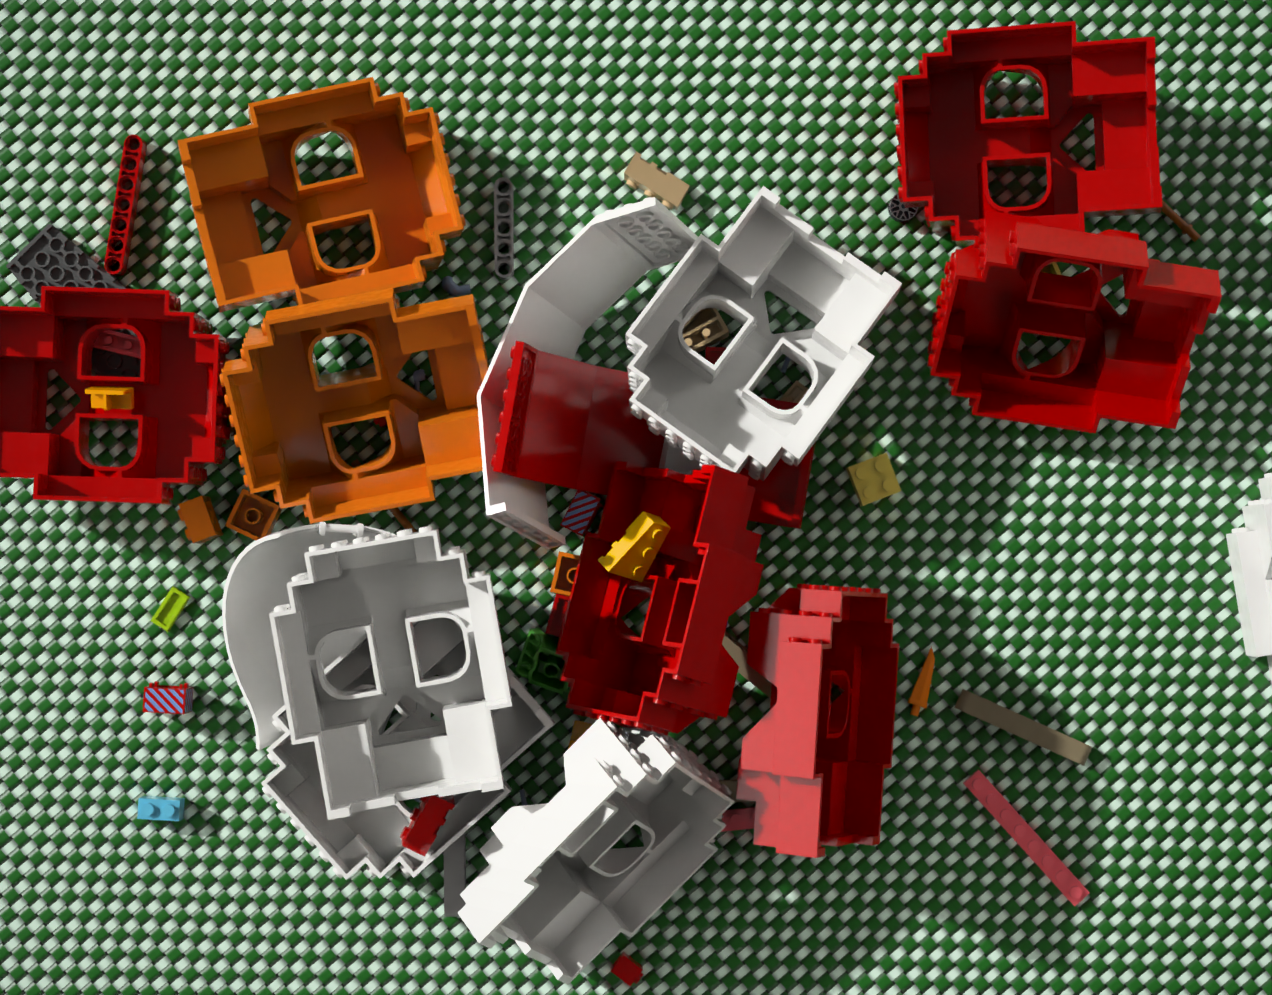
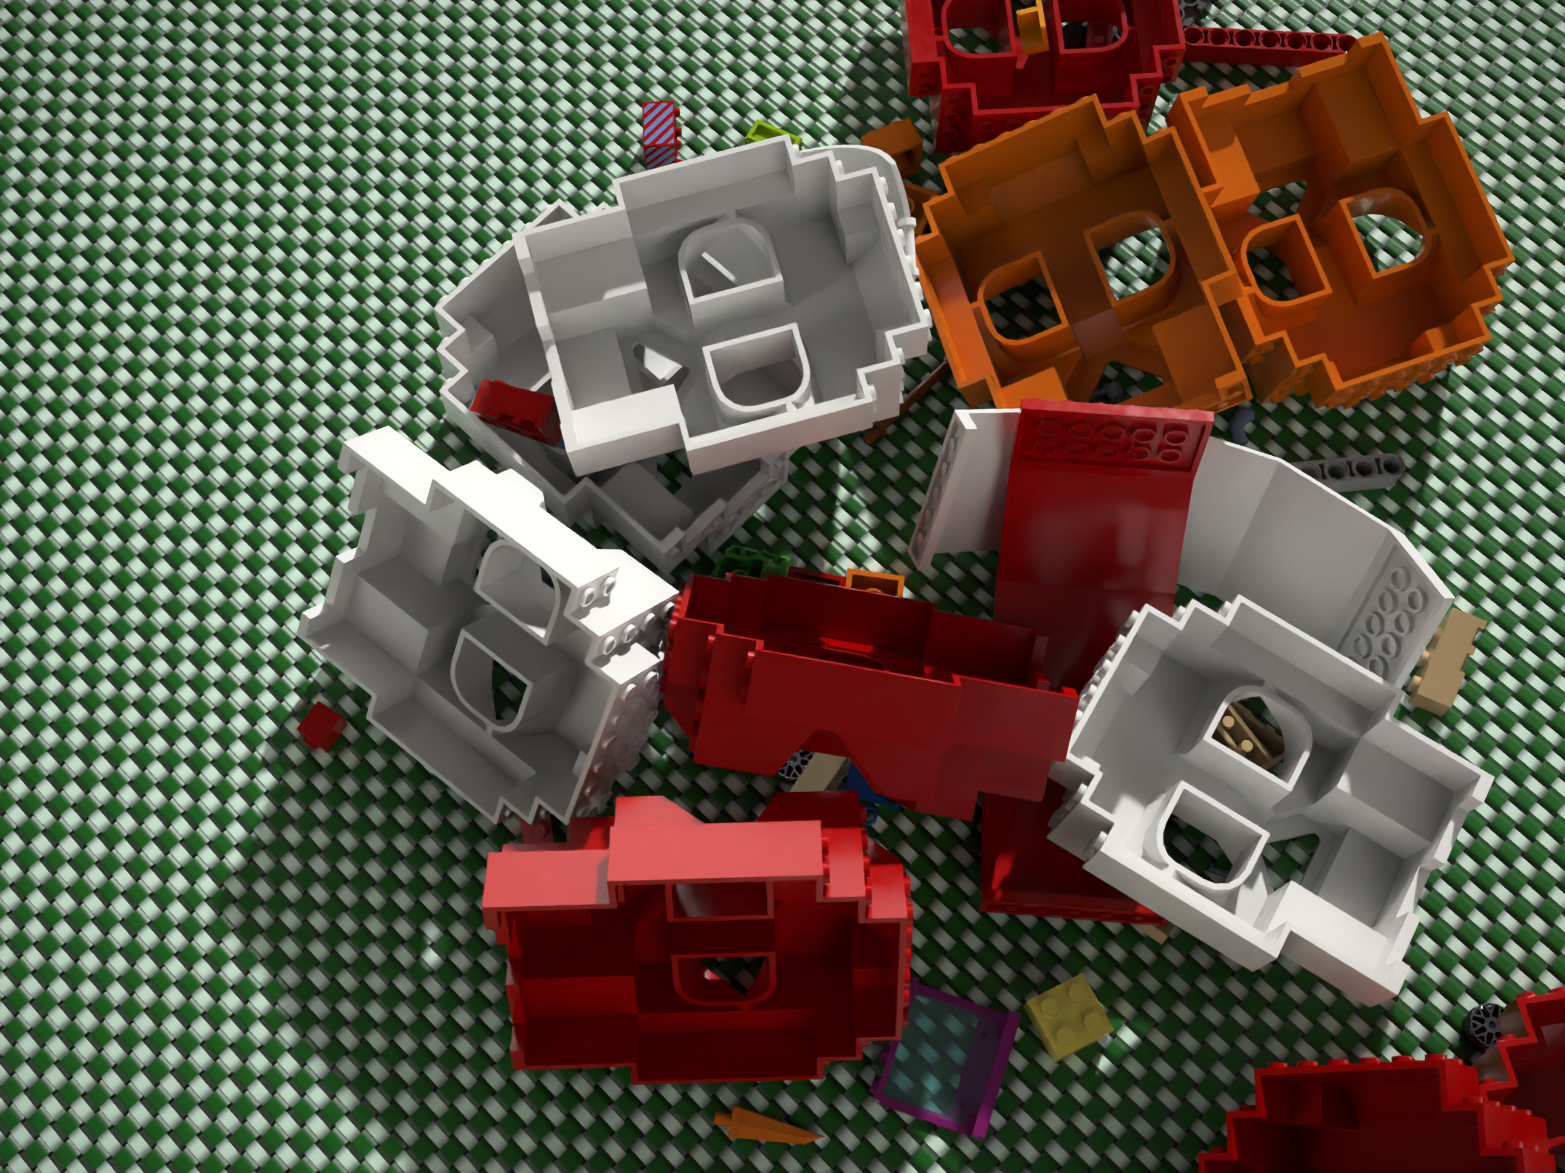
camera: 85 degrees right, 20 degrees down
medium azure brick [137,796,185,821] -> none
container [560,490,604,537] -> none
yellow wedge [598,511,671,582] -> none
none -> clear light blue panel [870,977,1022,1141]

